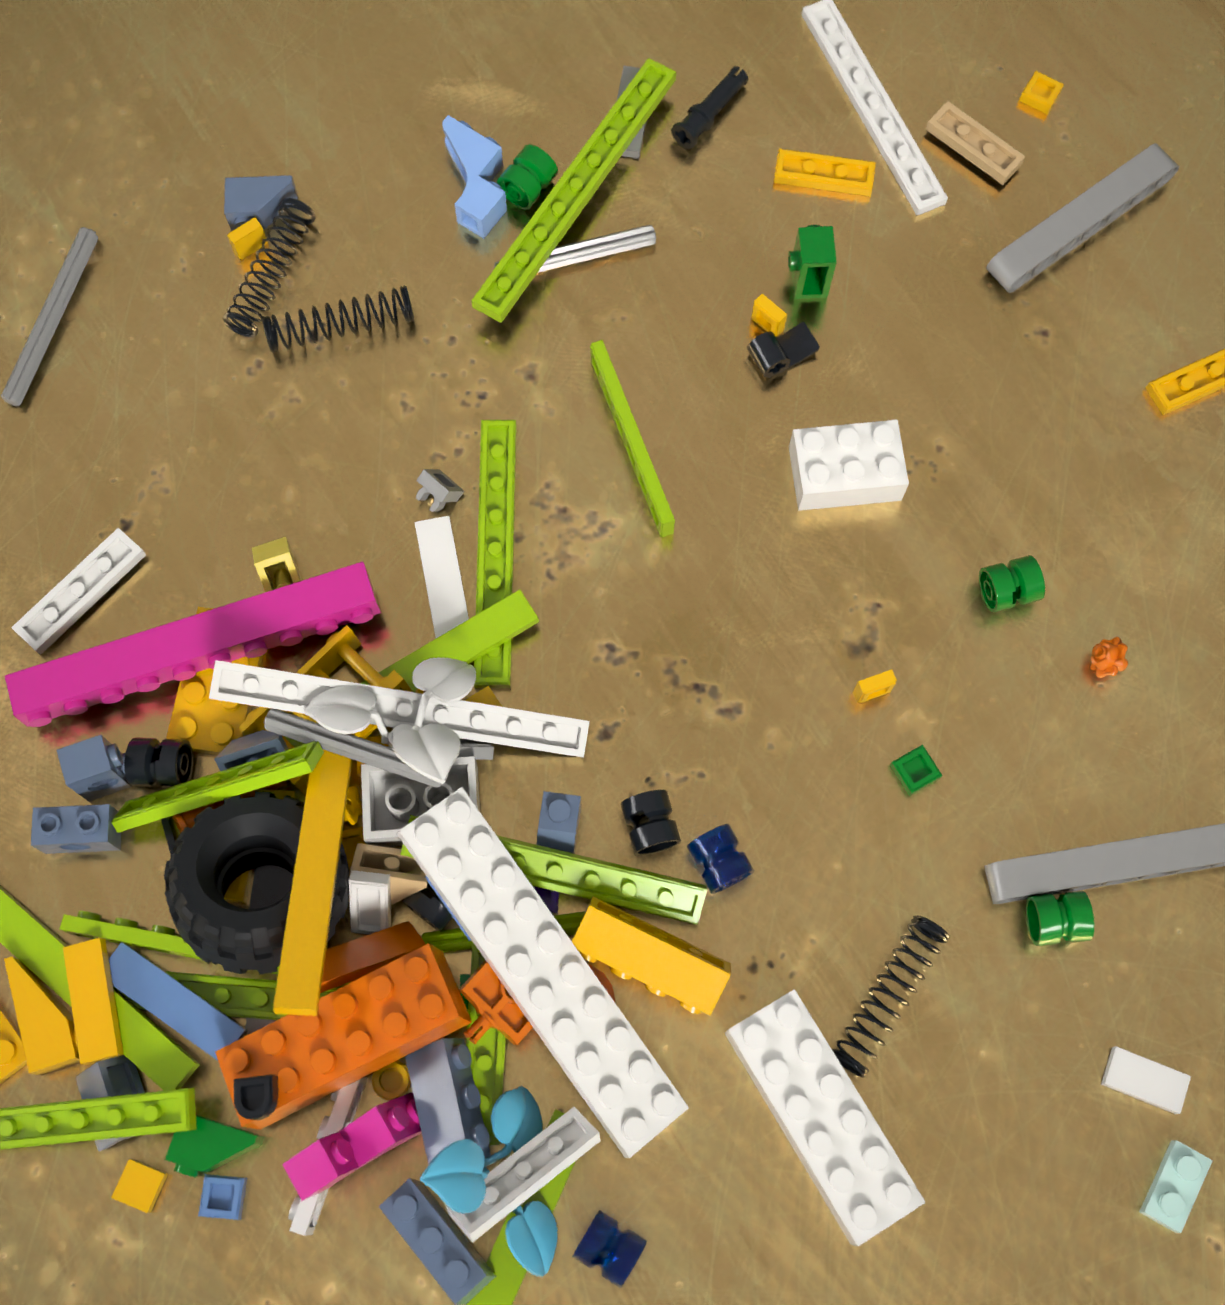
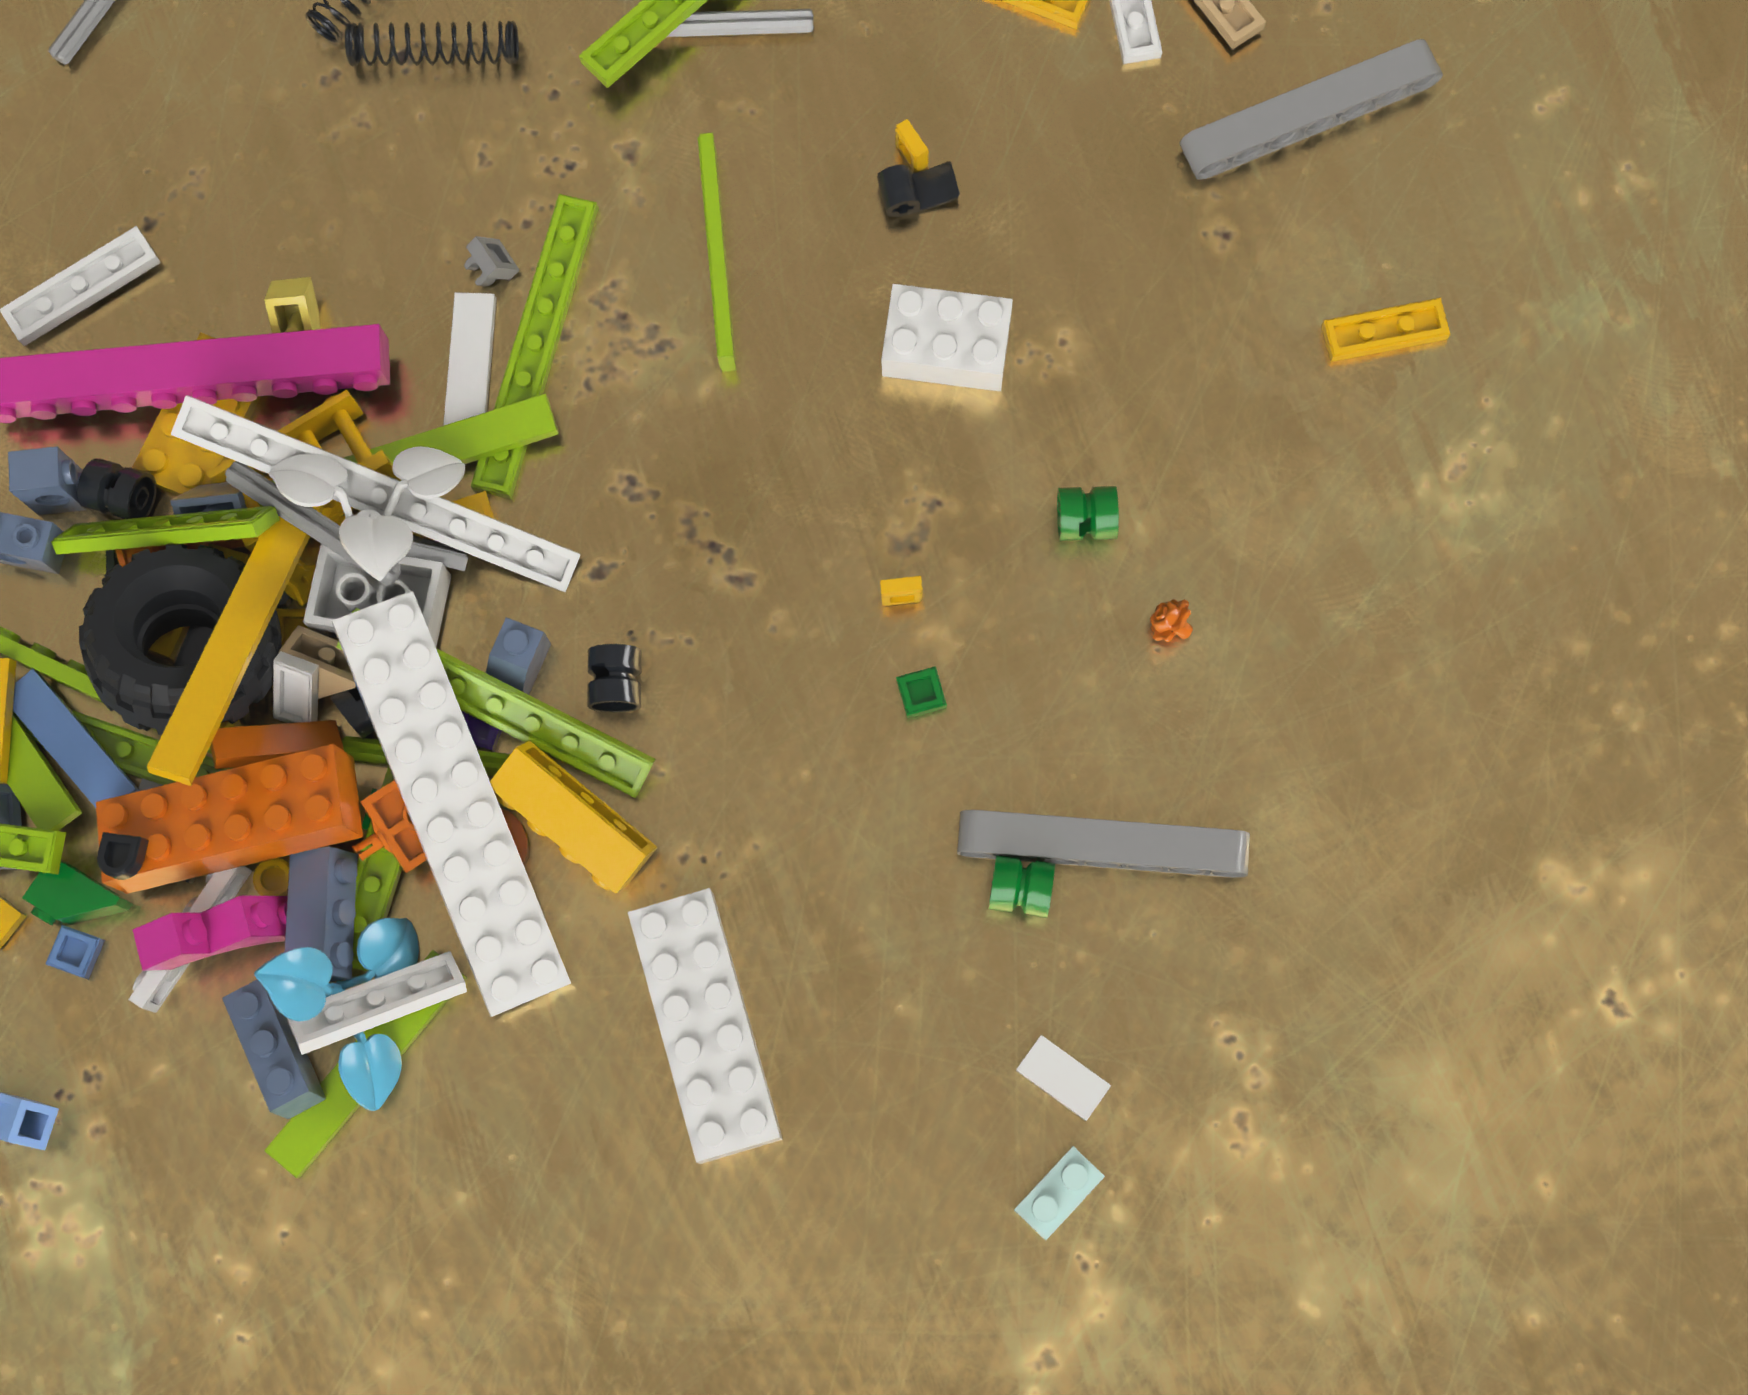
camera: 20 degrees right, 5 degrees up
clear blue wheel [572,1210,648,1288] -> none
clear blue wheel [687,824,754,894] -> none
green brick [788,225,837,299] -> none
black piece [832,915,950,1078] -> none

